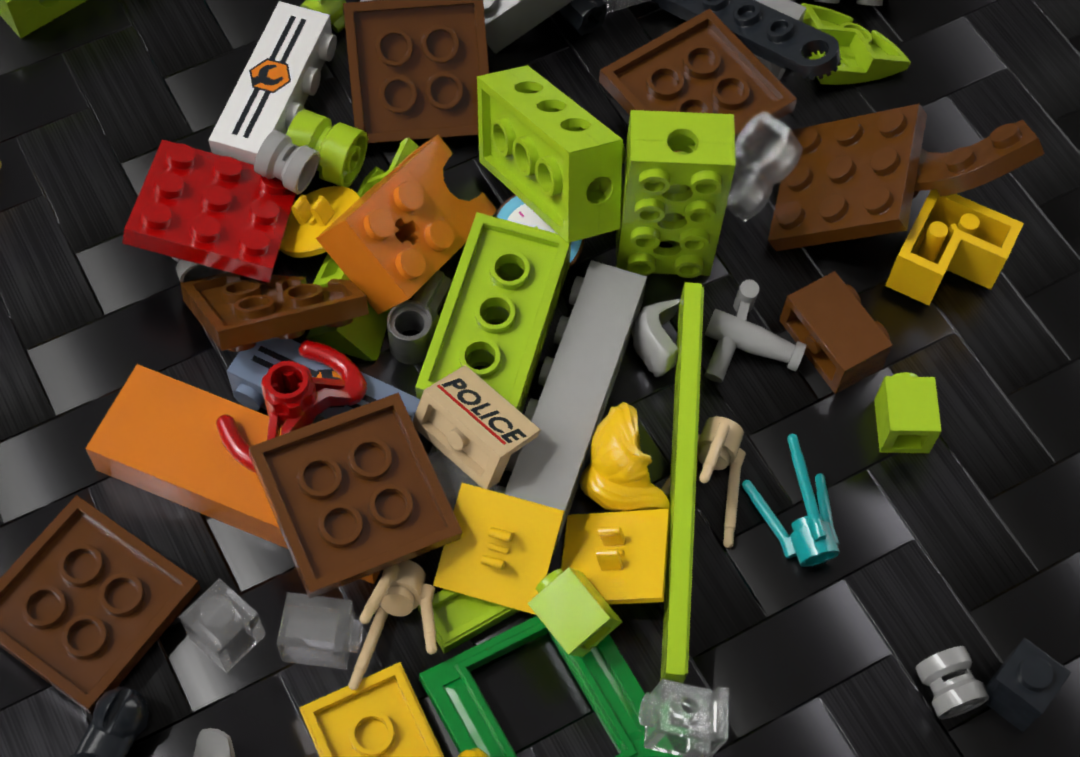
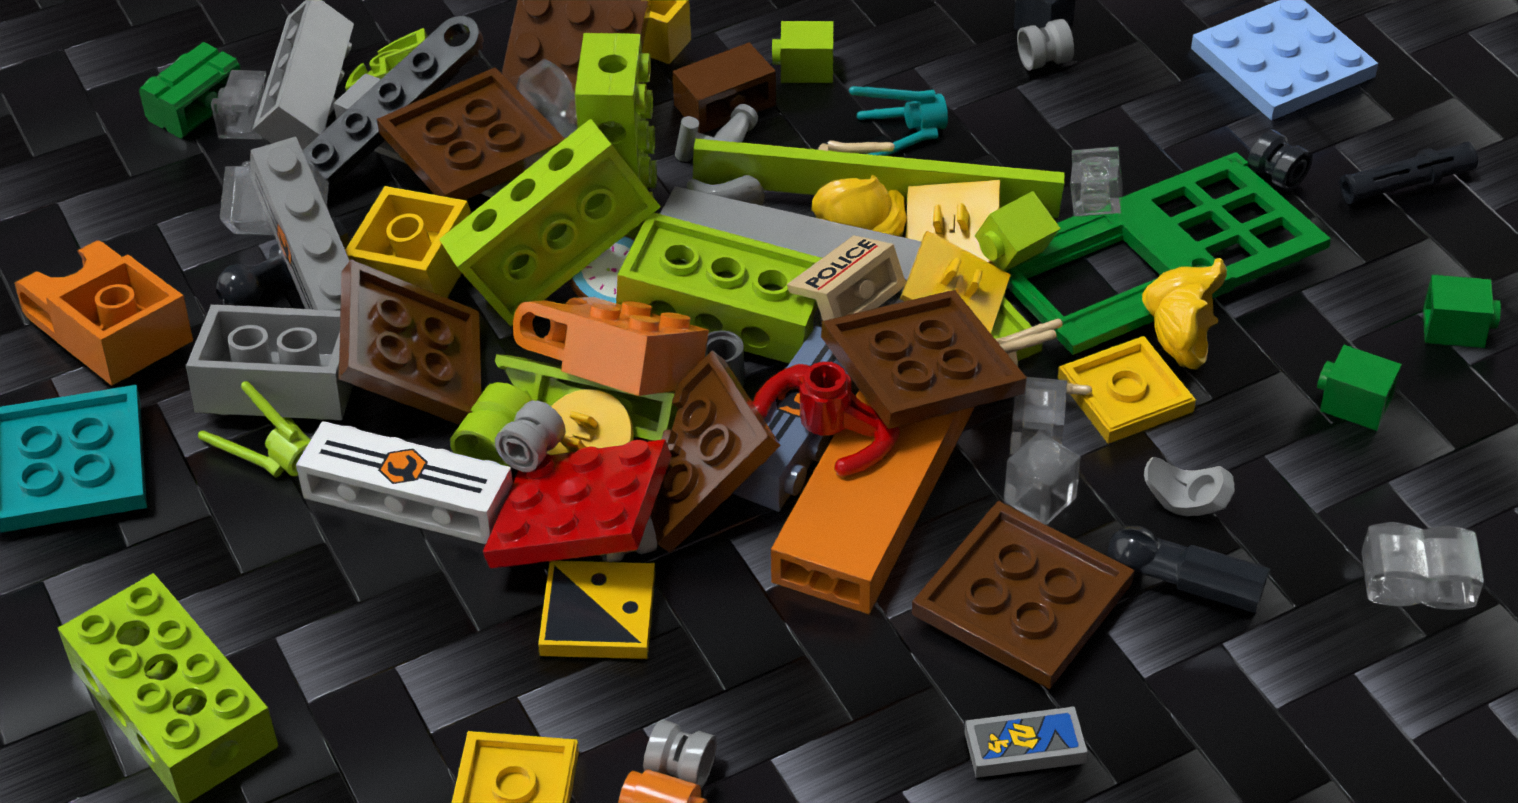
camera: 85 degrees left, 15 degrees down
none -> yellow brick [345,186,471,298]
none -> yellow tile [538,561,656,659]

